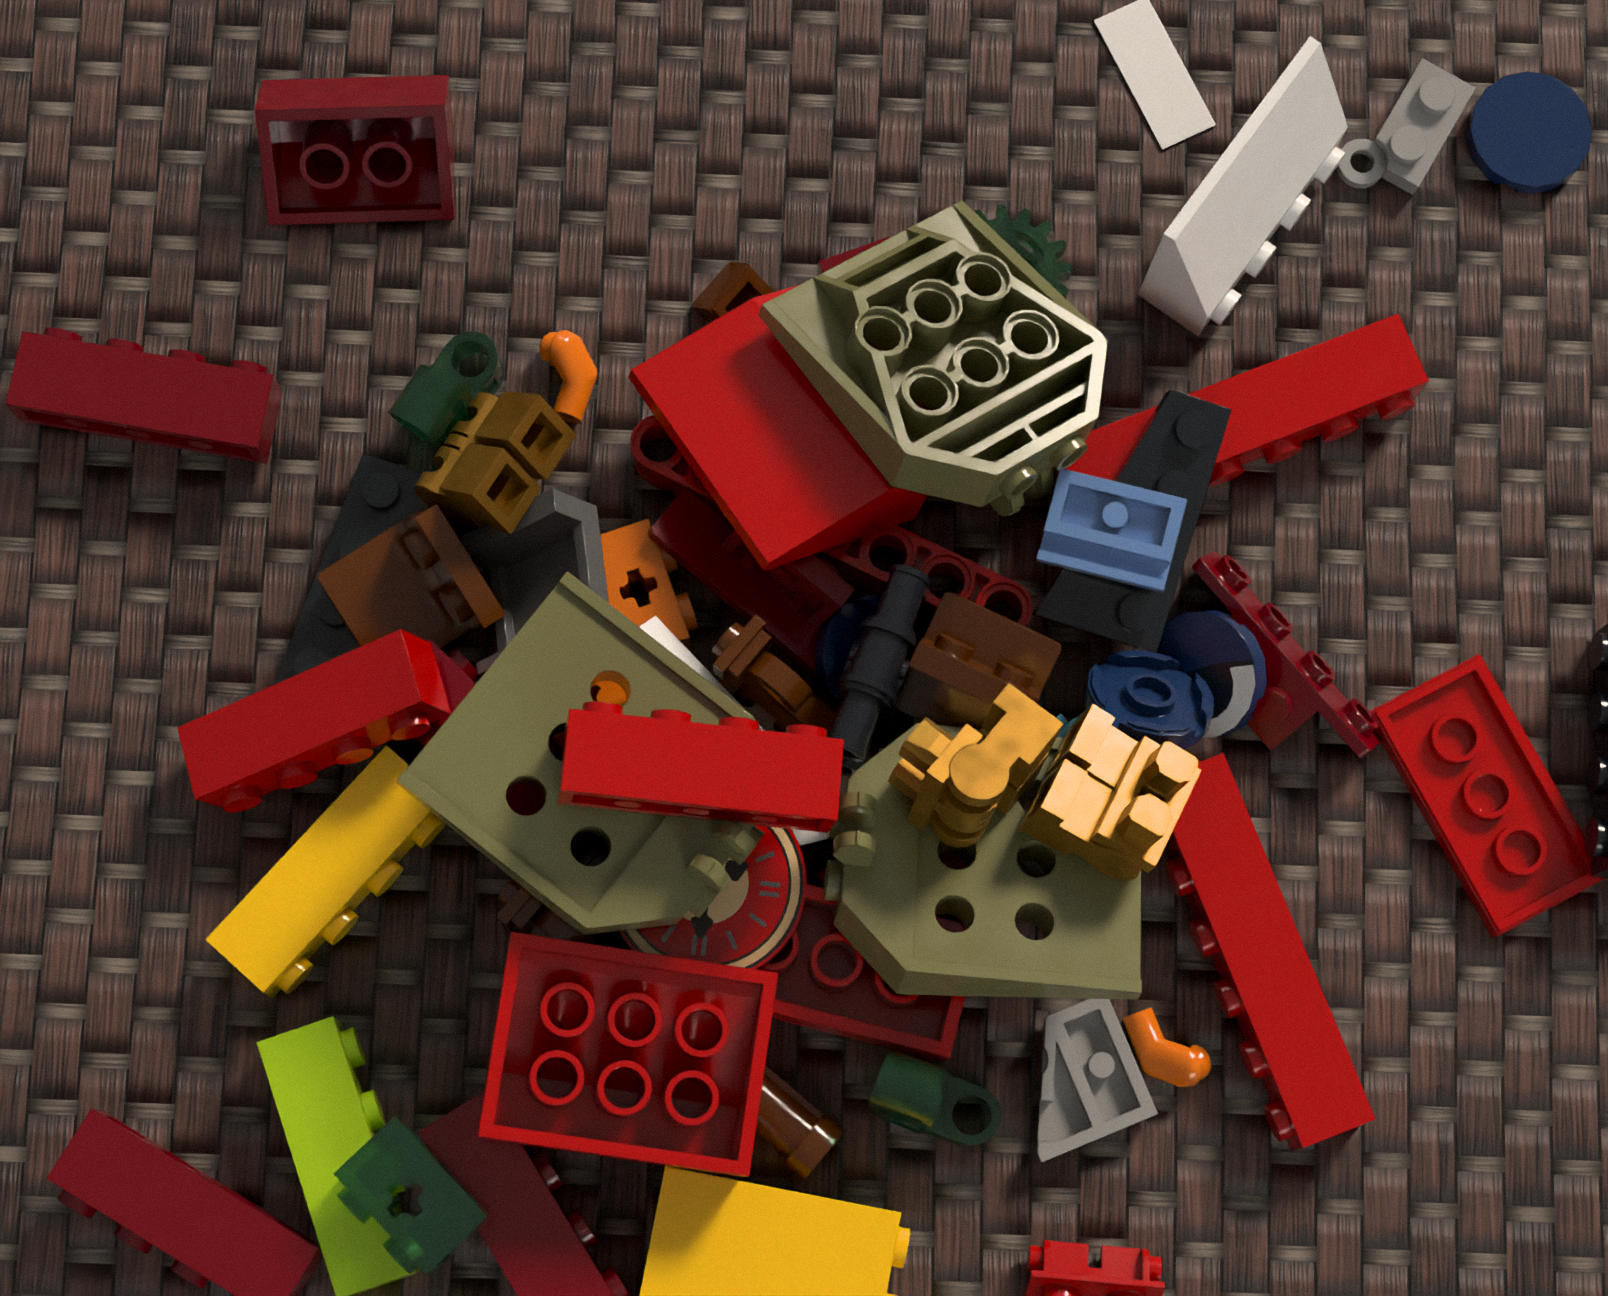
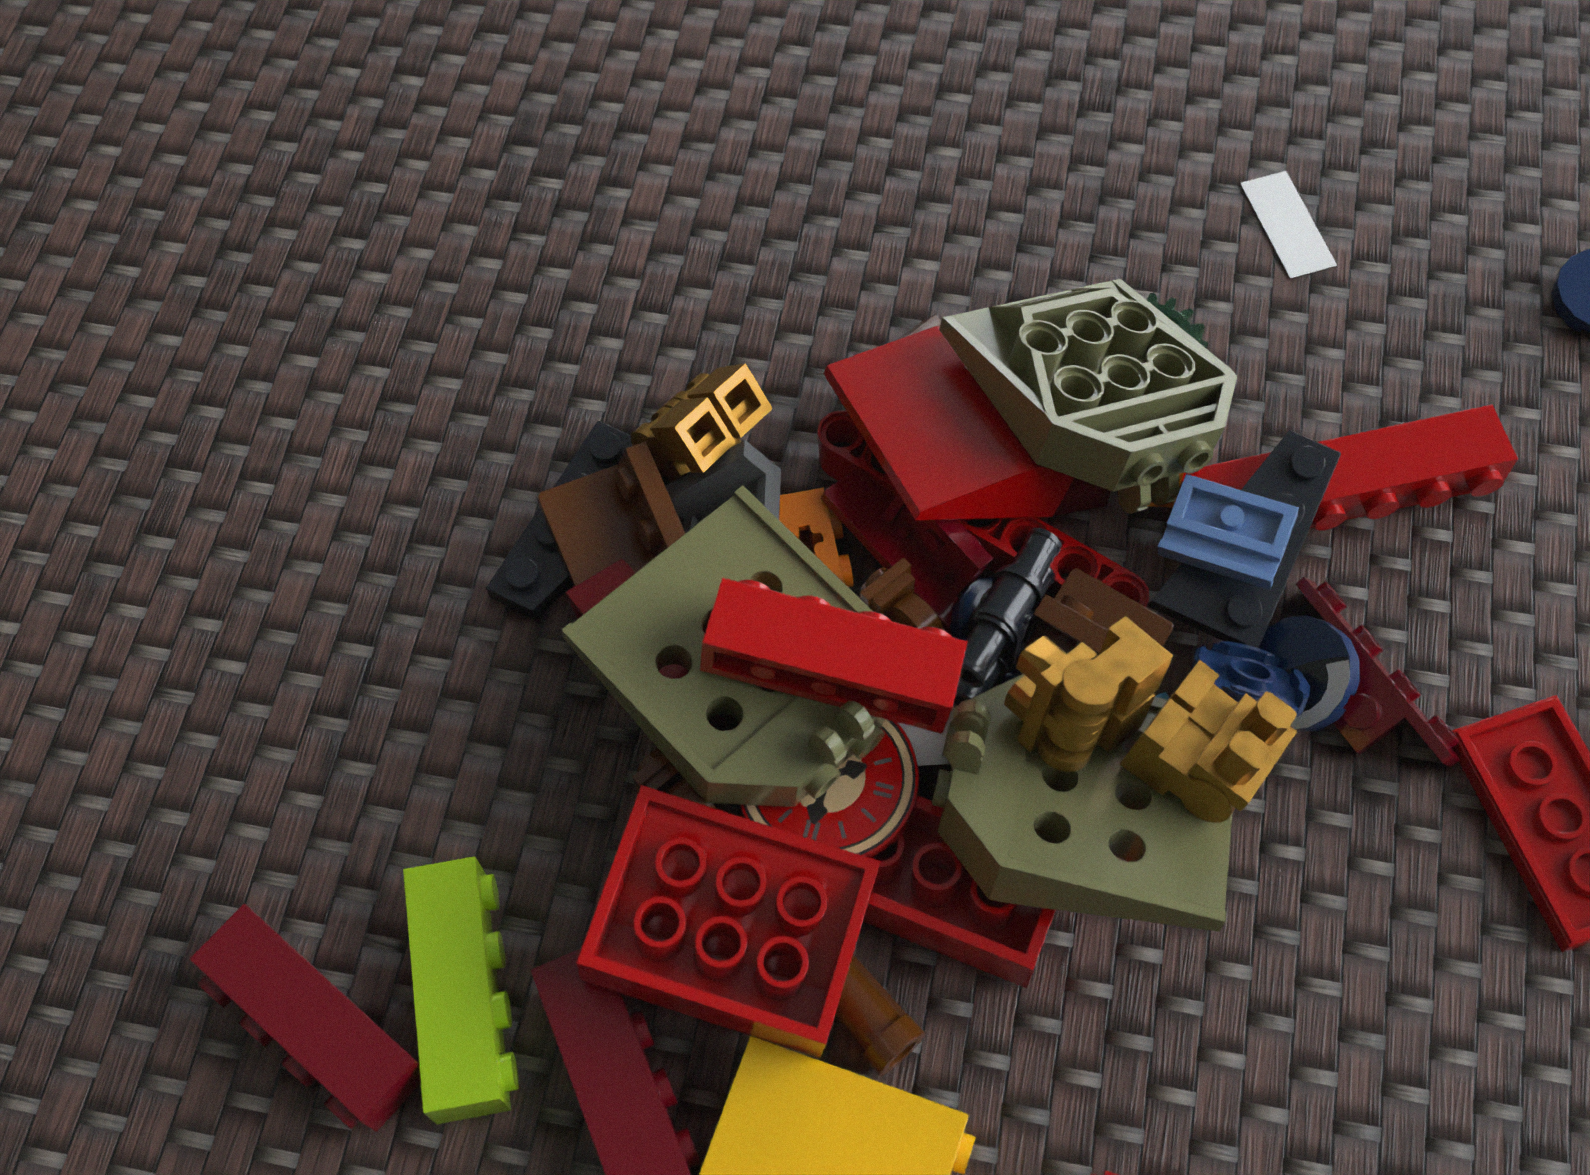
camera: 20 degrees right, 15 degrees down
dark red brick [5,327,283,464] -> none
red brick [177,629,451,813] -> none
yellow brick [205,745,446,998] -> none
dark red slope [255,75,455,225] -> none
clear green brick [334,1116,492,1275] -> none
clear green piece [388,332,504,450] -> none
orange arm [539,330,598,424] -> none
clear green piece [868,1048,1002,1148] -> none
light grey wing [1036,999,1158,1163] -> none
orange arm [1122,1007,1211,1087] -> none
white slope [1138,36,1348,336] -> none
red brick [1164,753,1376,1150] -> none
light grey hinge [1336,58,1476,195] -> none

